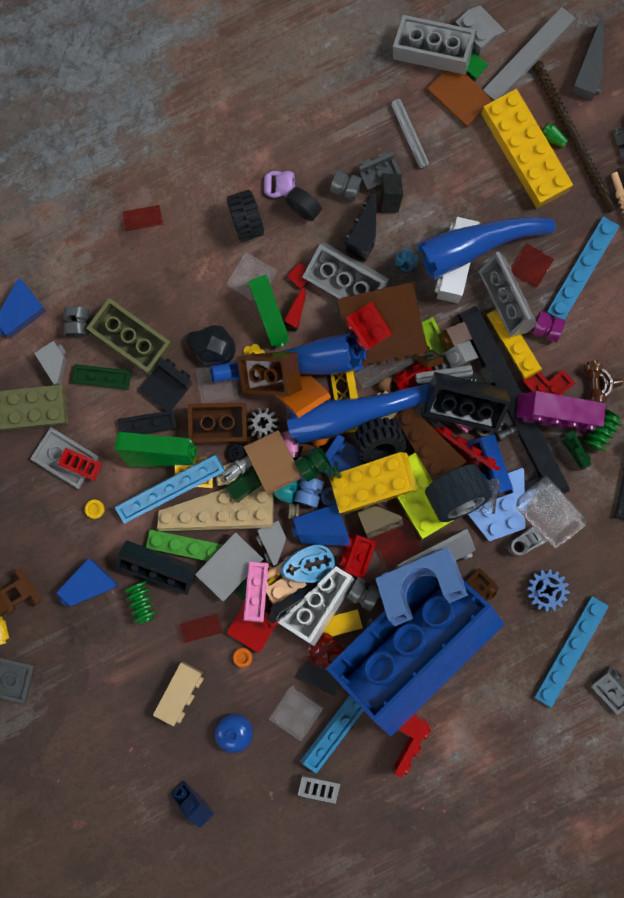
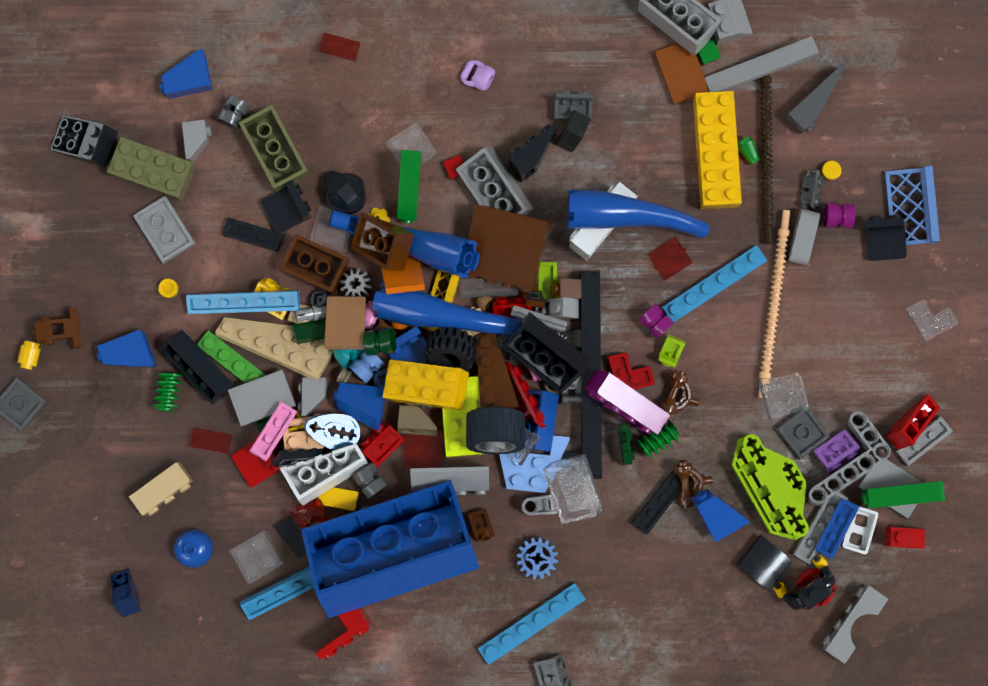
camera: 20 degrees right, 0 degrees up
red slope [58,447,103,481] -> none
dark green tile [72,364,132,390] -> none
green slope [115,432,198,467] -> none
black tyre [227,189,264,242] -> none
orange tile [233,648,253,668] -> none
red slope [284,288,306,331] -> none
black tyre [285,187,322,221] -> none
light grey slope [298,774,340,804] -> none
clear green hand [326,461,342,481] -> none
dark grey wheel [330,169,363,201] -> none
red bracket [346,301,392,351] -> none
medium blue arch [375,547,468,626] -> none
light grey axle [391,99,429,168] -> none
dark azure gear [395,248,418,272] -> none
light grey slope [478,252,537,337] -> none
yellow plate [486,309,542,380] -> none
none -> lime bracket [658,334,686,367]

